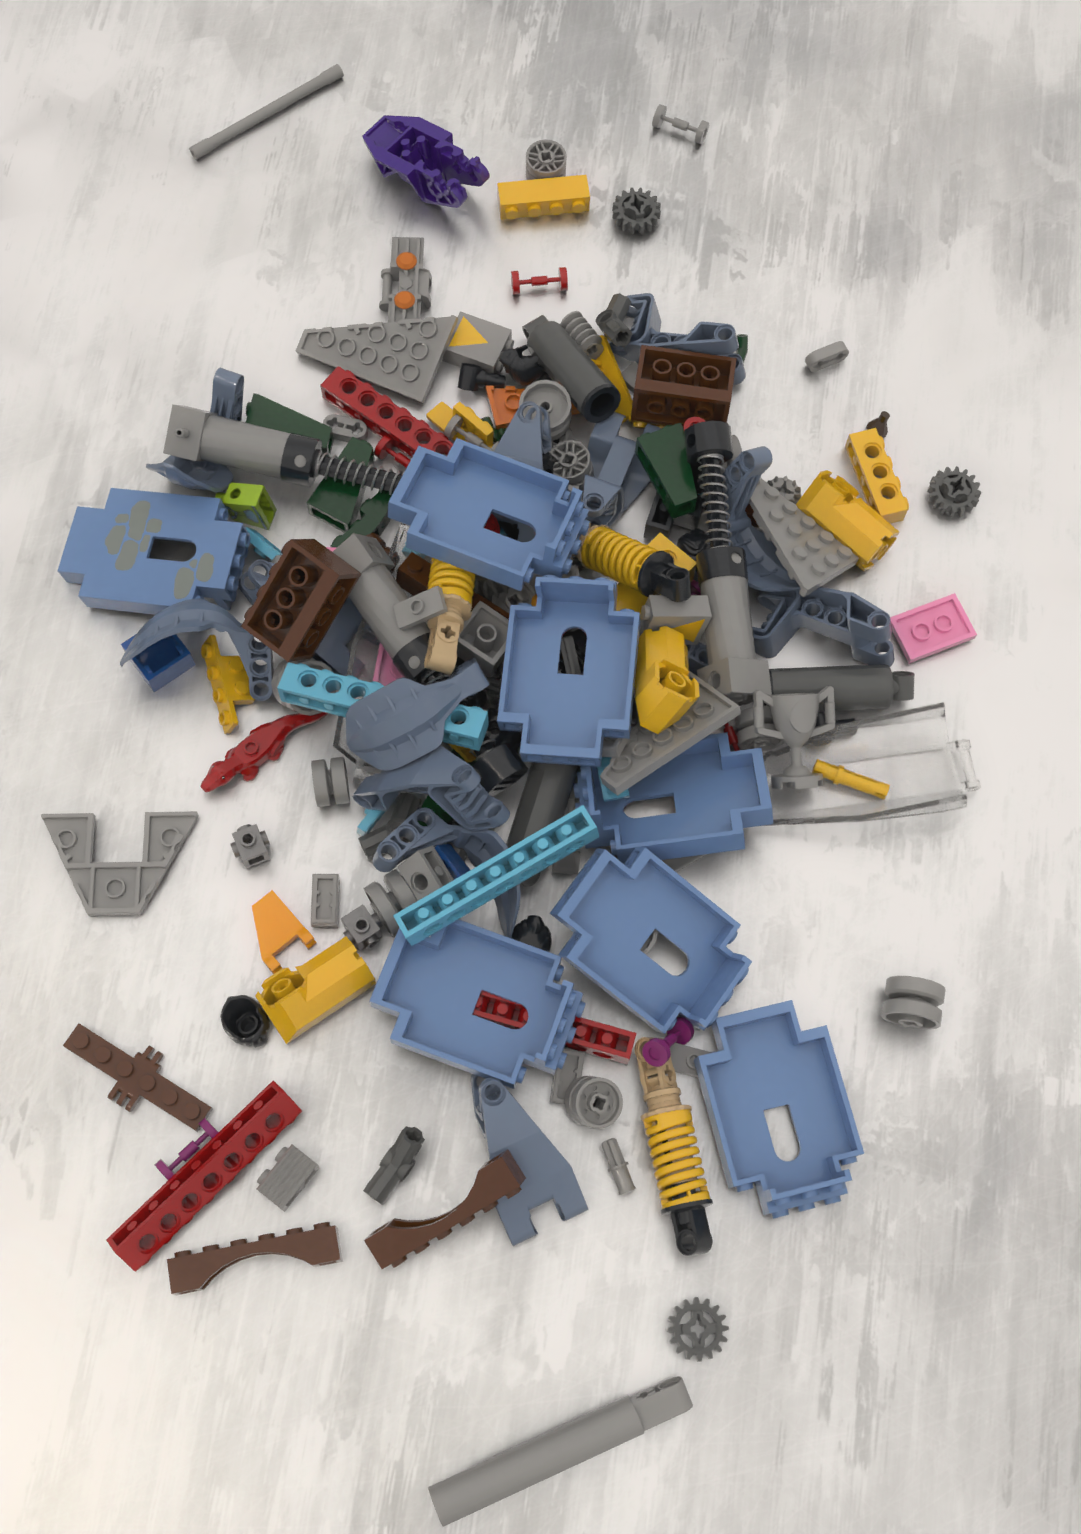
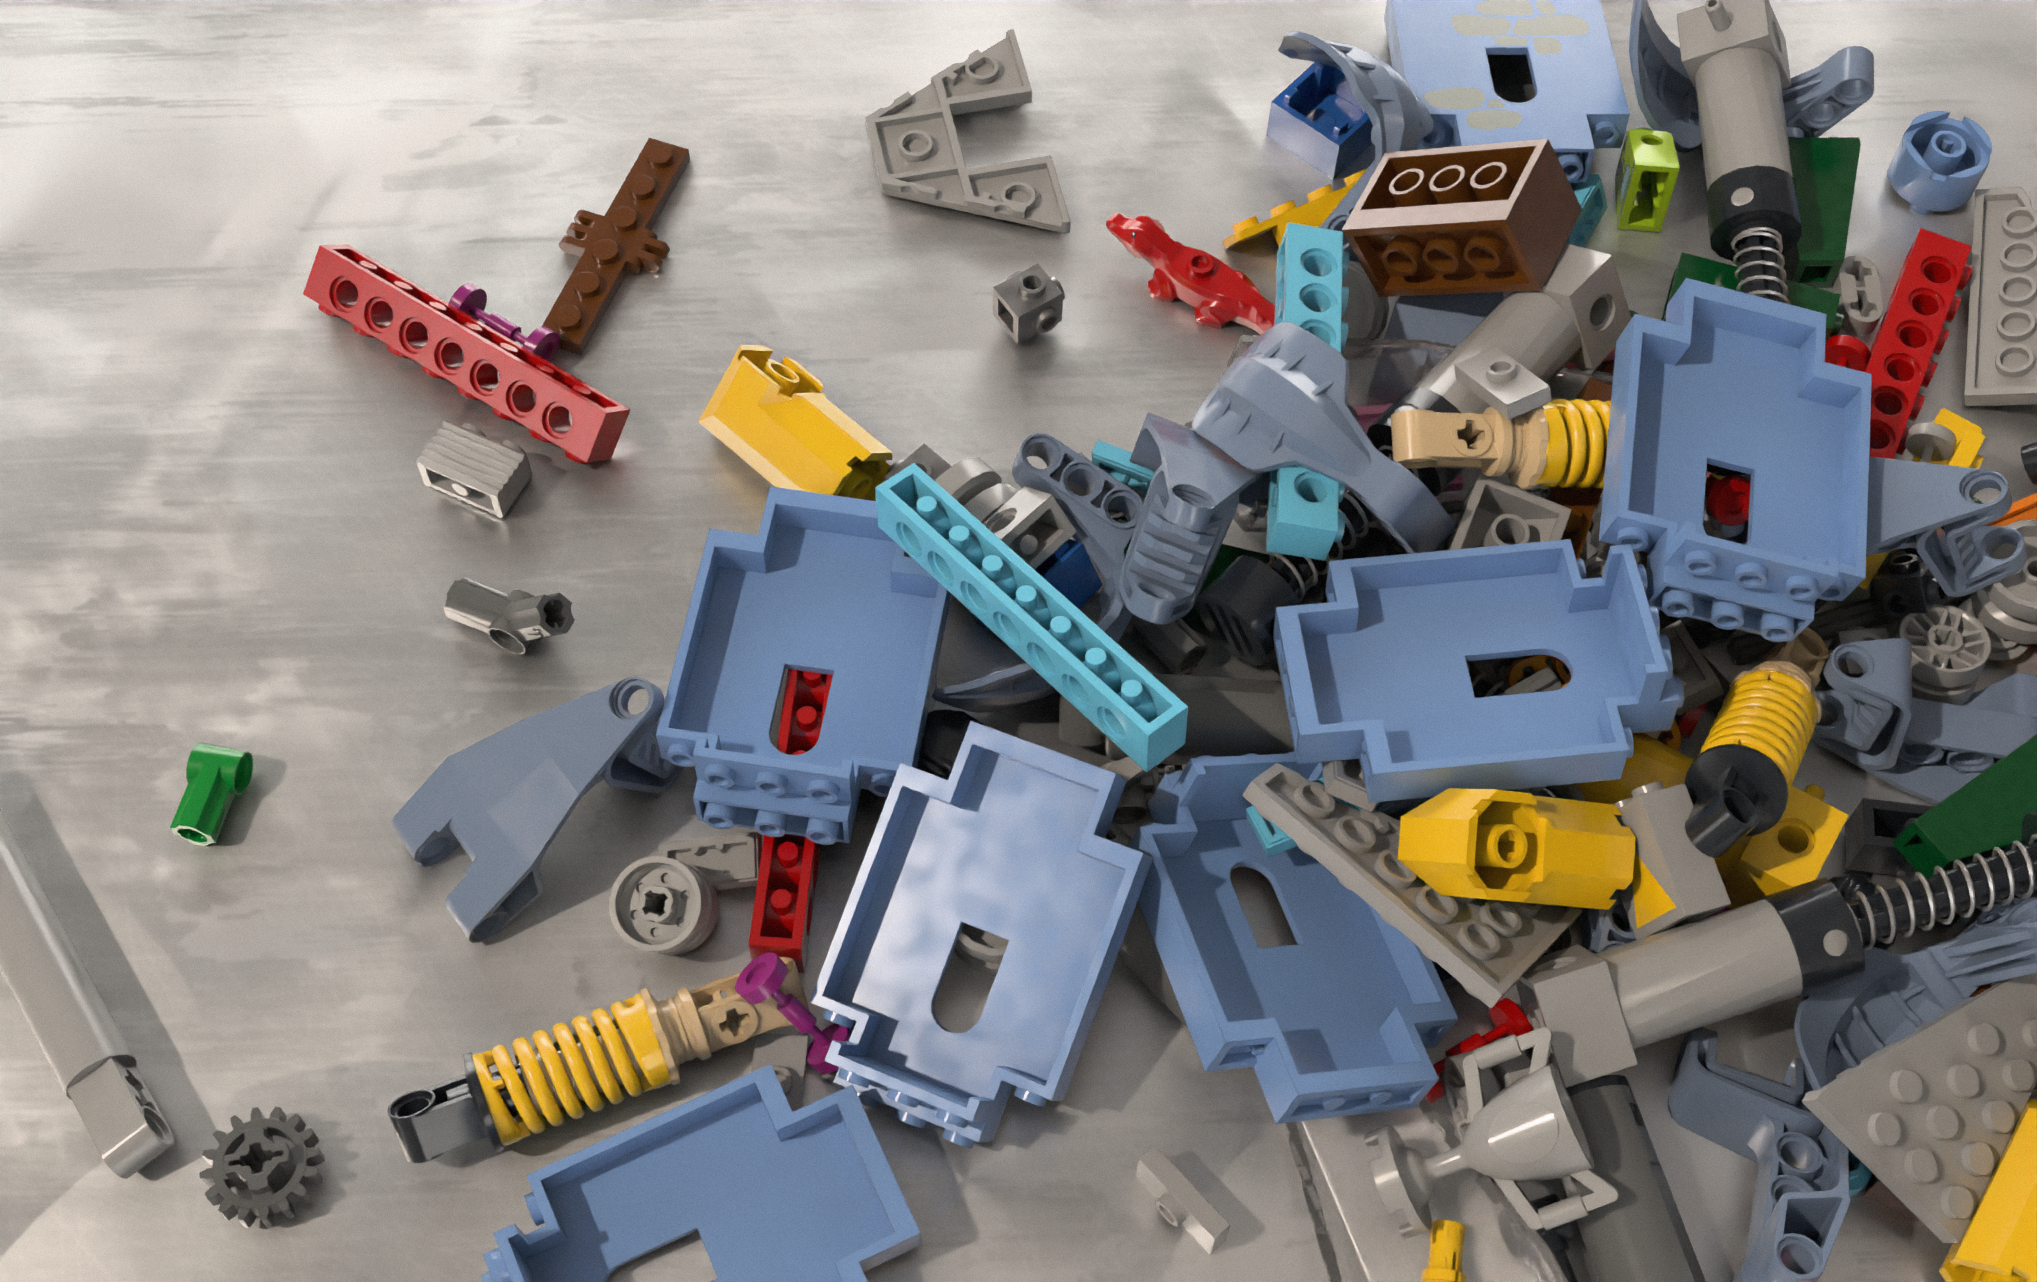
camera: 80 degrees right, 10 degrees down
reddish brown arch [167,1222,343,1296] -> none
black hair [220,995,270,1048] -> none
light orange flag [252,890,317,974] -> none
light grey wheel [311,757,350,807] -> none
light grey plate [311,874,339,927] -> none
reddish brown arch [364,1149,526,1269] -> none
light grey axle [601,1138,636,1195] -> none
none -> green piece [170,742,253,846]
none -> light grey plate [1136,1145,1230,1255]
none -> medium blue brick [1887,111,1992,215]

